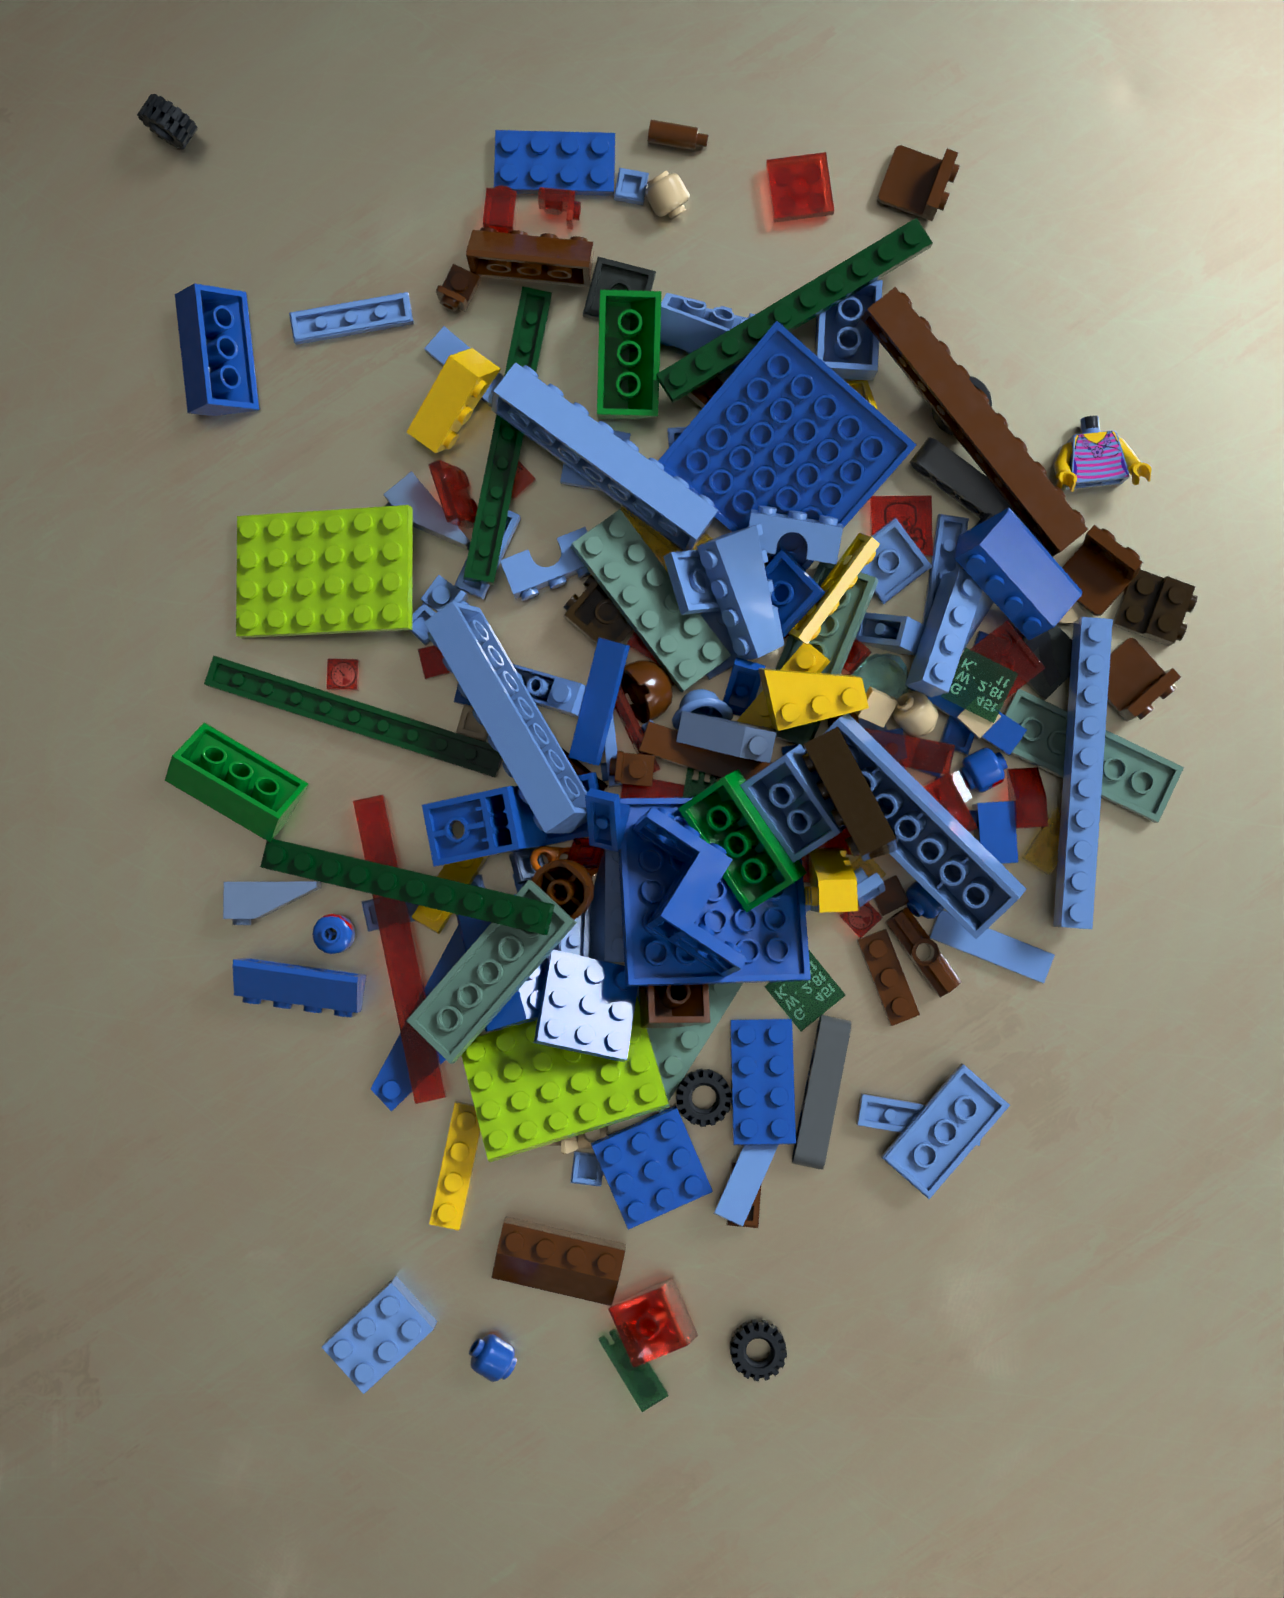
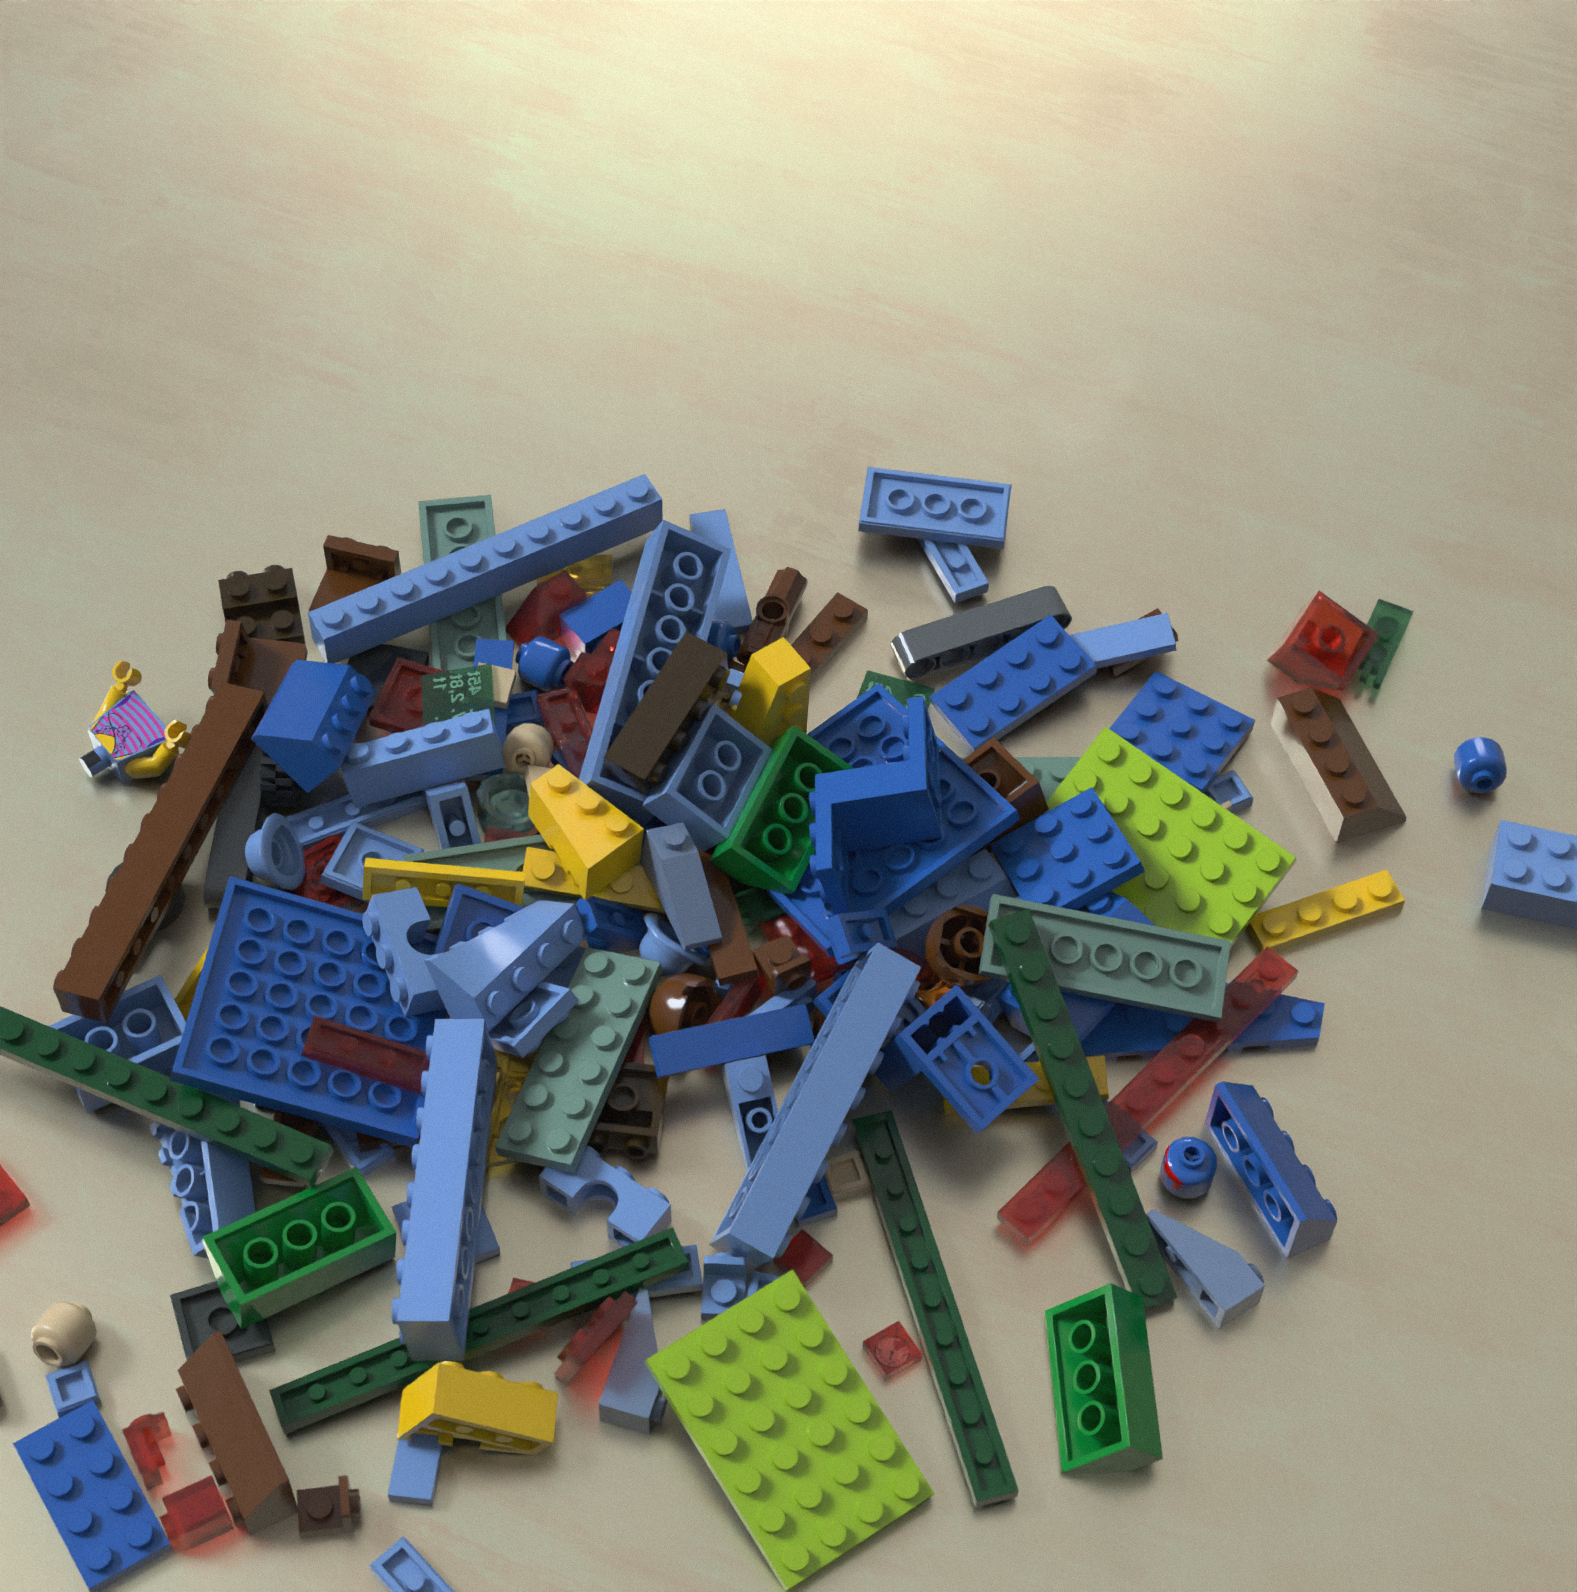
camera: 120 degrees left, 30 degrees down
black tyre [676,1069,732,1127] -> none
black tyre [730,1319,787,1381] -> none
none -> medium blue hat [245,813,306,890]
none -> clear red tile [301,1015,430,1094]

